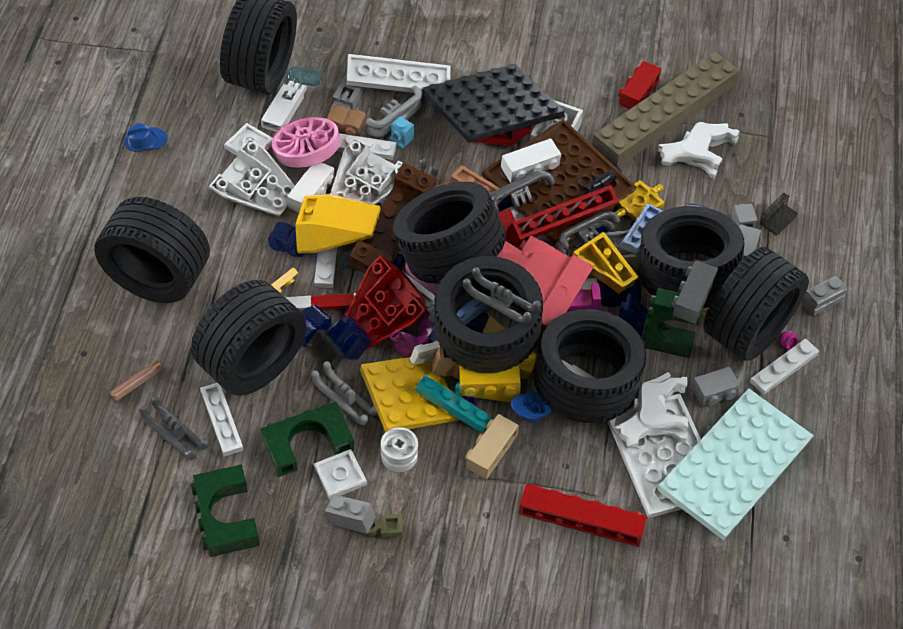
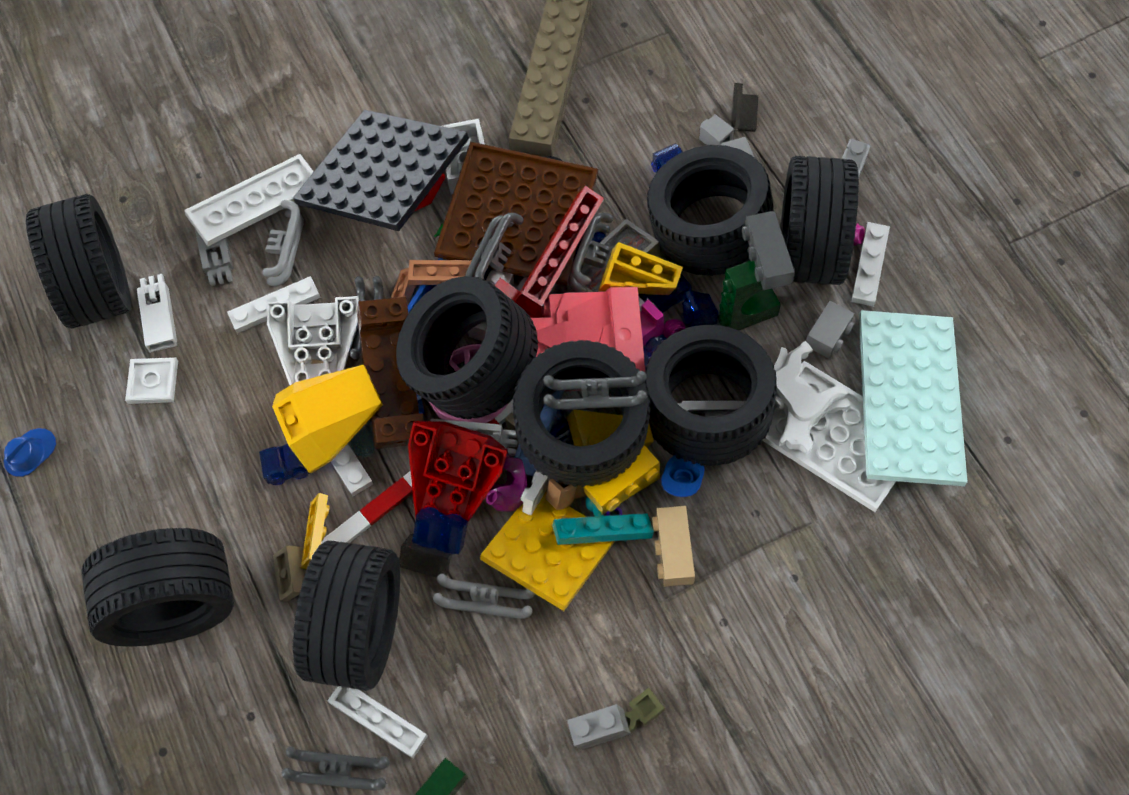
camera: 30 degrees left, 10 degrees up
nougat axle [110,360,162,401] -> none
white wedge [209,138,295,217] -> none
dark green arch [260,402,354,478] -> none
bright pink piece [272,117,340,168] -> none
white brick [287,162,335,213] -> none
clear light blue tile [288,67,322,86] -> none
clear blue brick [301,304,332,347] -> none
white tile [313,449,367,500] -> none
medium nougat brick [327,106,366,137] -> none
white wheel [381,427,418,472] -> none
medium azure brick [389,116,414,149] -> none
white brick [501,139,561,183] -> none
red brick [518,484,647,547] -> none
black pin [582,169,617,195] -> none
yellow plate [614,180,665,222] -> none
red brick [618,60,662,109] -> none
medium blue tile [620,203,662,255] -> none
white animal [657,122,740,180] -> none

